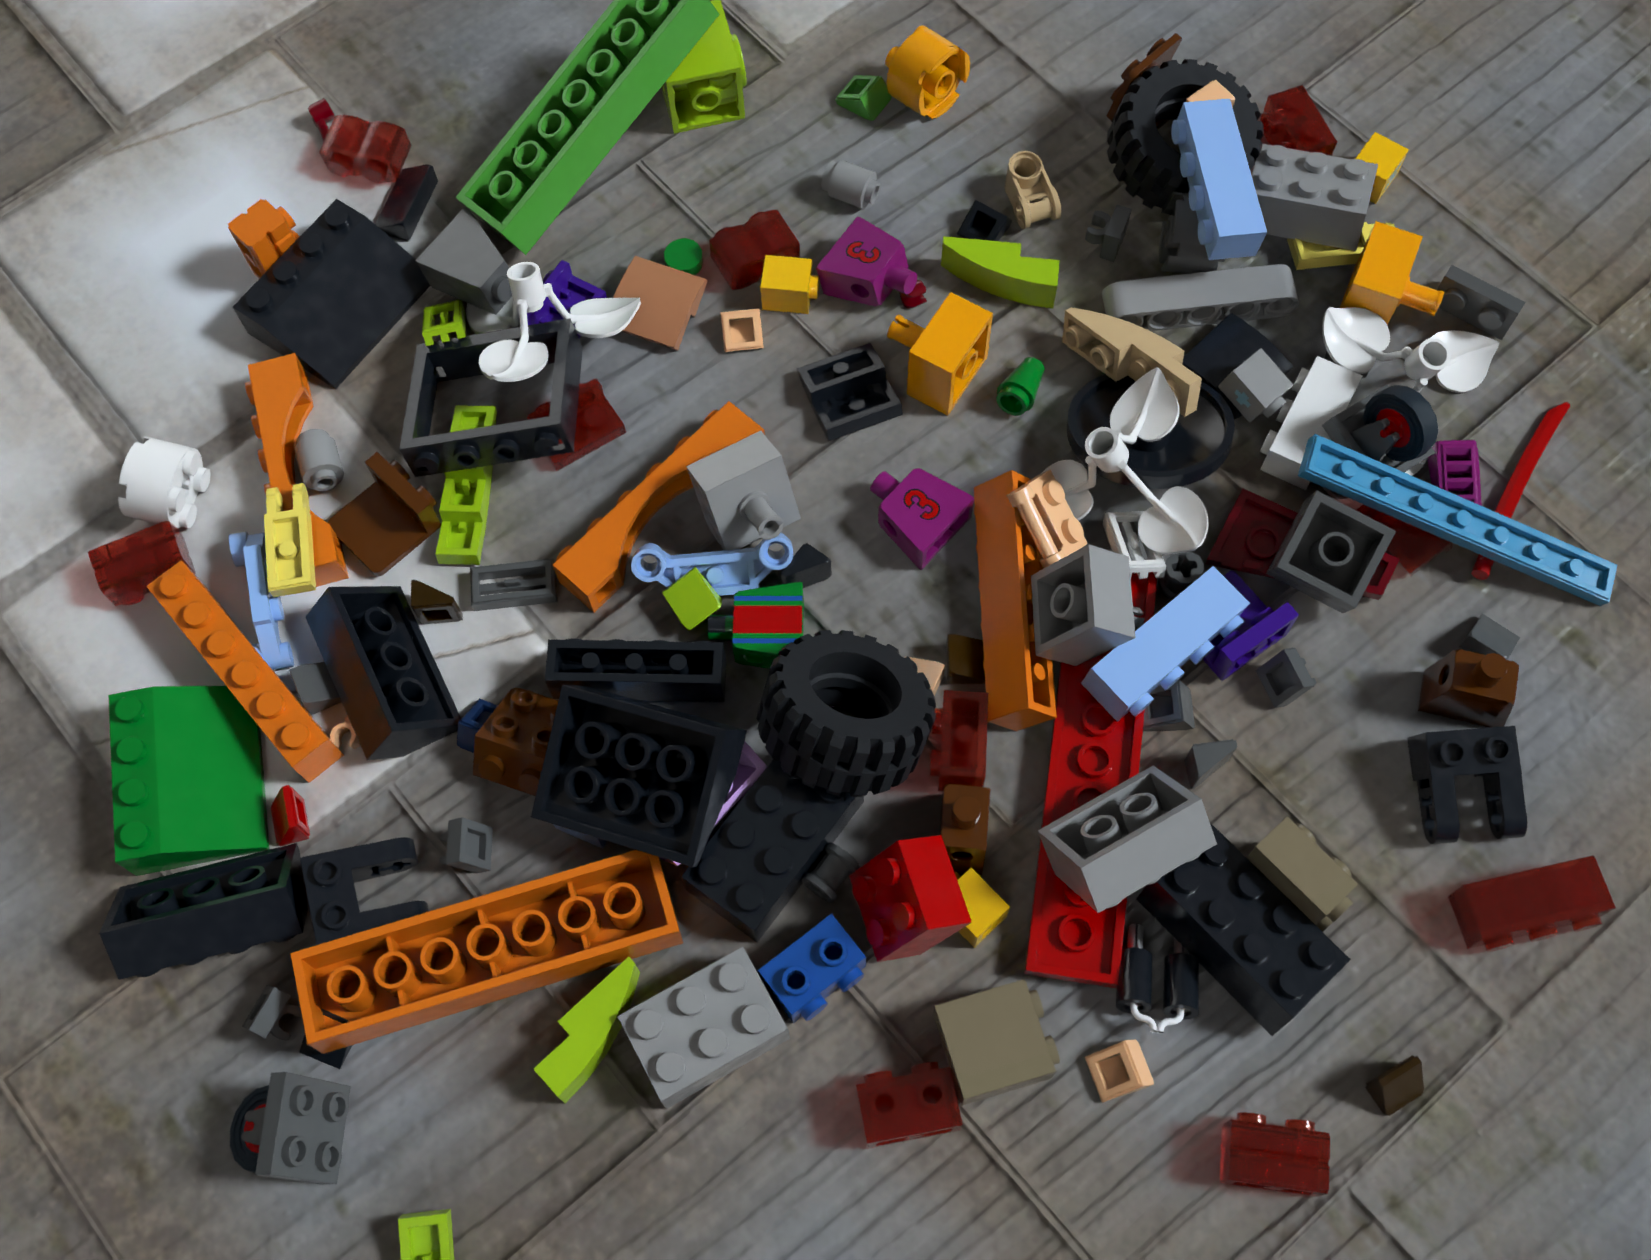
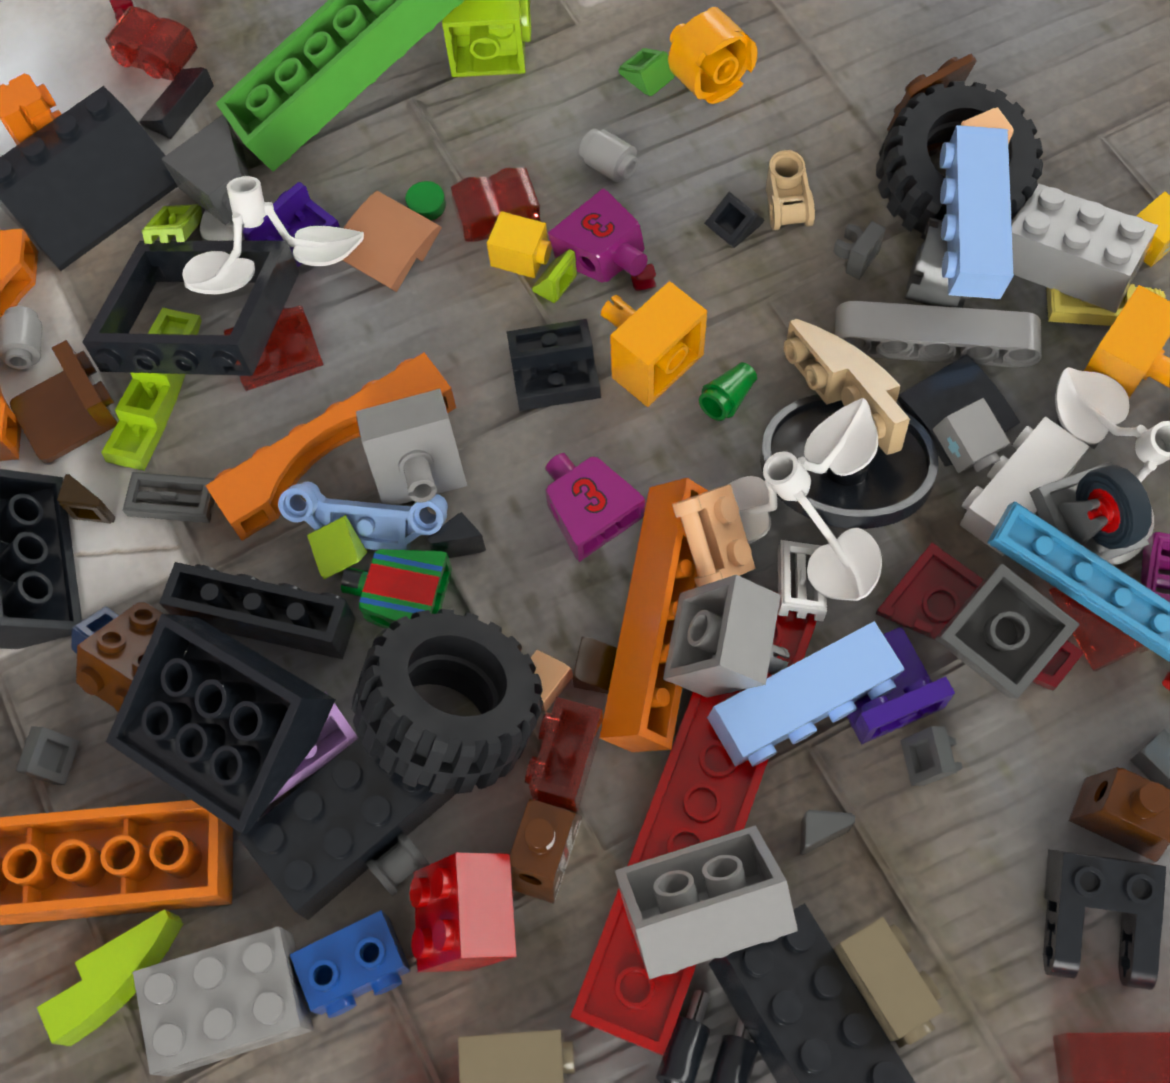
camera: 15 degrees right, 0 degrees up
light nougat slope [720,308,764,352] -> none
lime slope [941,236,1060,309] -> none
yellow brick [955,868,1010,948] -> none
dark grey slope [1143,680,1195,731] -> none
dark grey bush [1158,551,1204,600] -> none
clear red brick [1260,85,1337,156] -> none
none -> lime slope [532,249,577,303]

